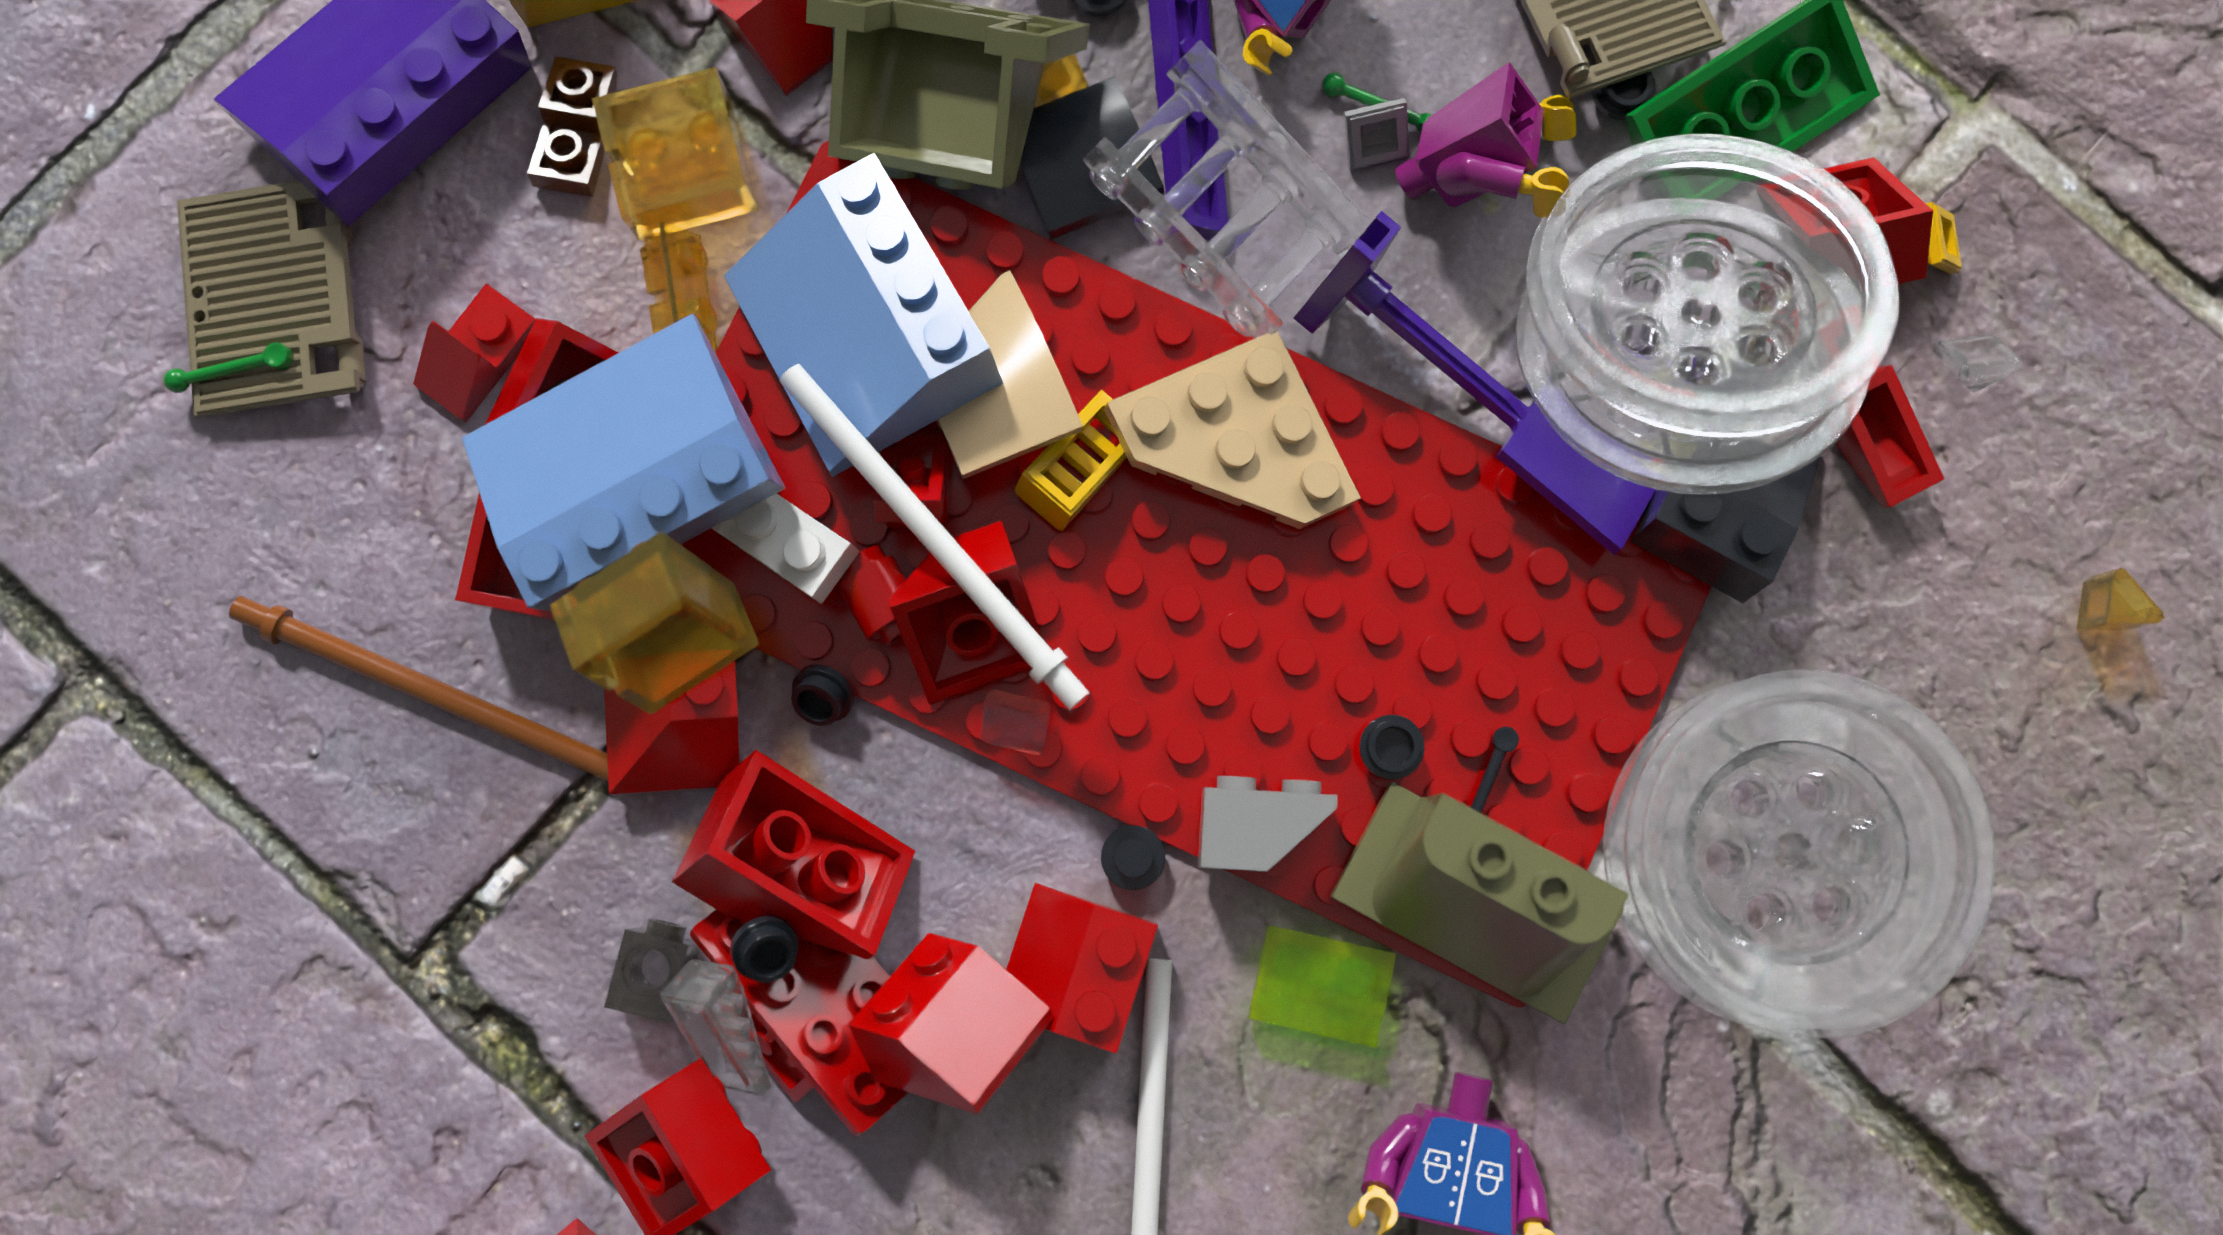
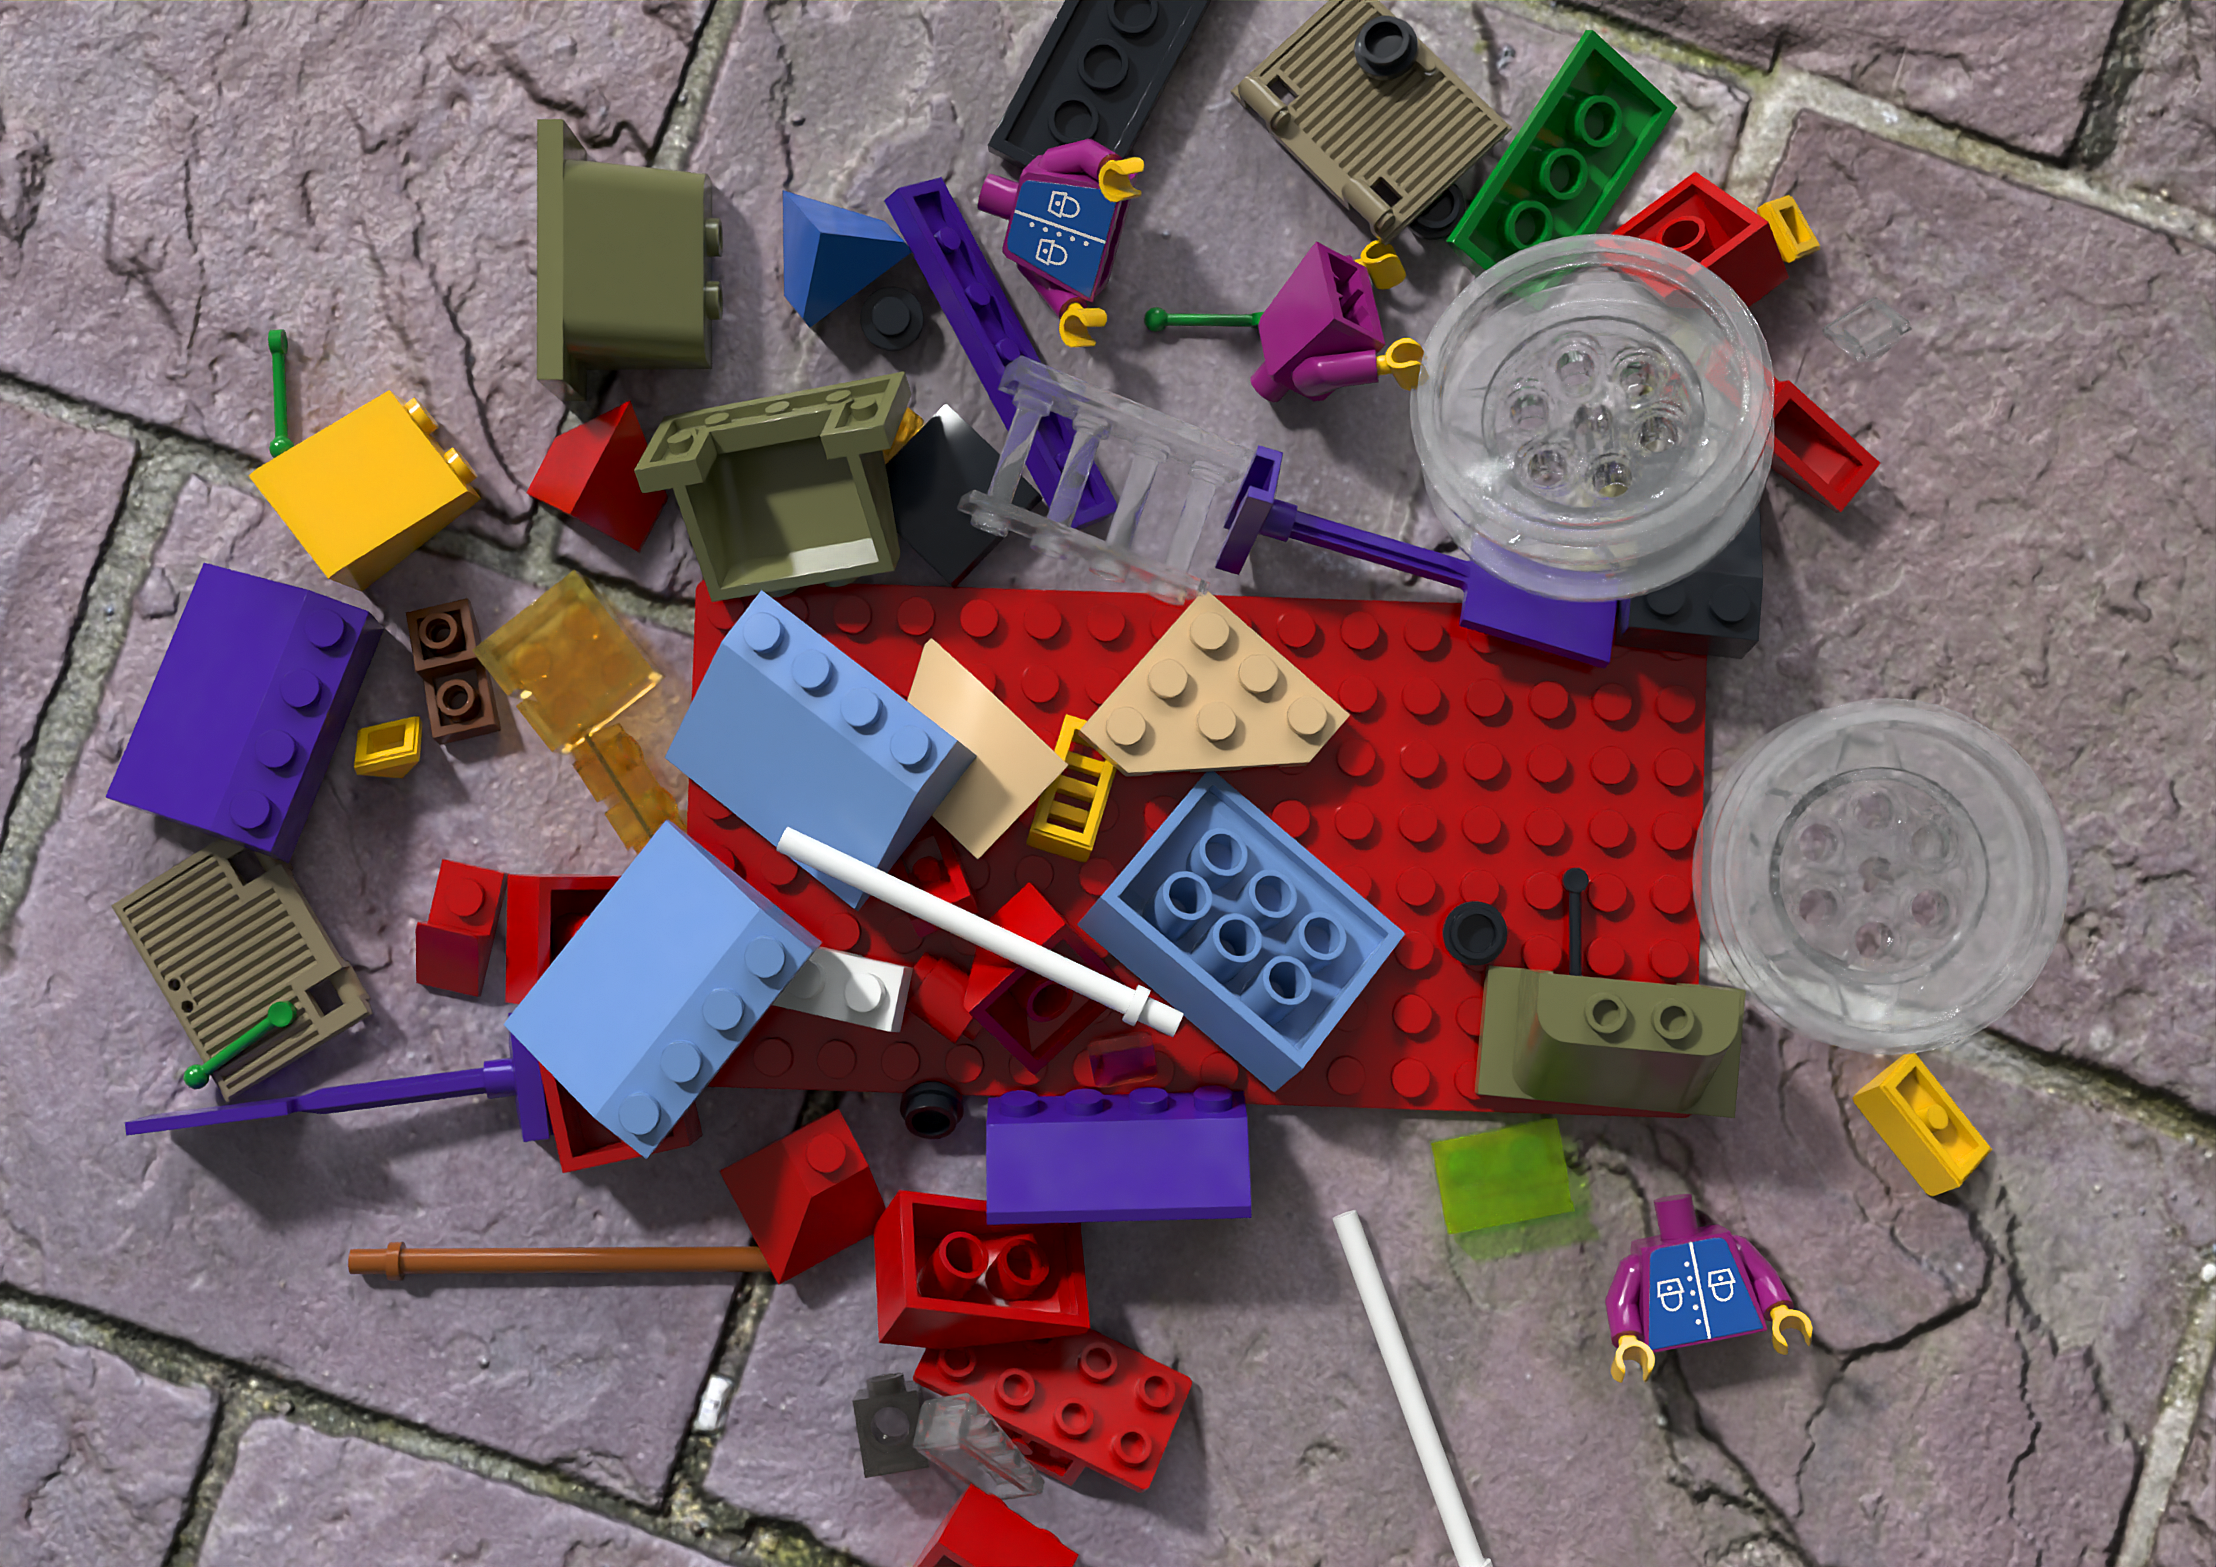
camera: 20 degrees left, 5 degrees up
clear yellow piece [550,531,759,714] -> none
black plate [730,916,798,983] -> none
slope [848,933,1054,1115] -> none
red slope [1006,882,1158,1054] -> none
black plate [1101,825,1165,890] -> none
light grey slope [1198,776,1338,871] -> none
light grey slope [1344,98,1410,170] -> none
clear yellow slope [2076,568,2165,631] -> none
none -> dark purple piece [125,1012,554,1142]
none -> yellow slope [354,716,423,778]
none -> dark purple slope [986,1085,1252,1225]
none -> medium blue slope [1077,771,1405,1092]
none -> yellow slope [1852,1050,1992,1196]

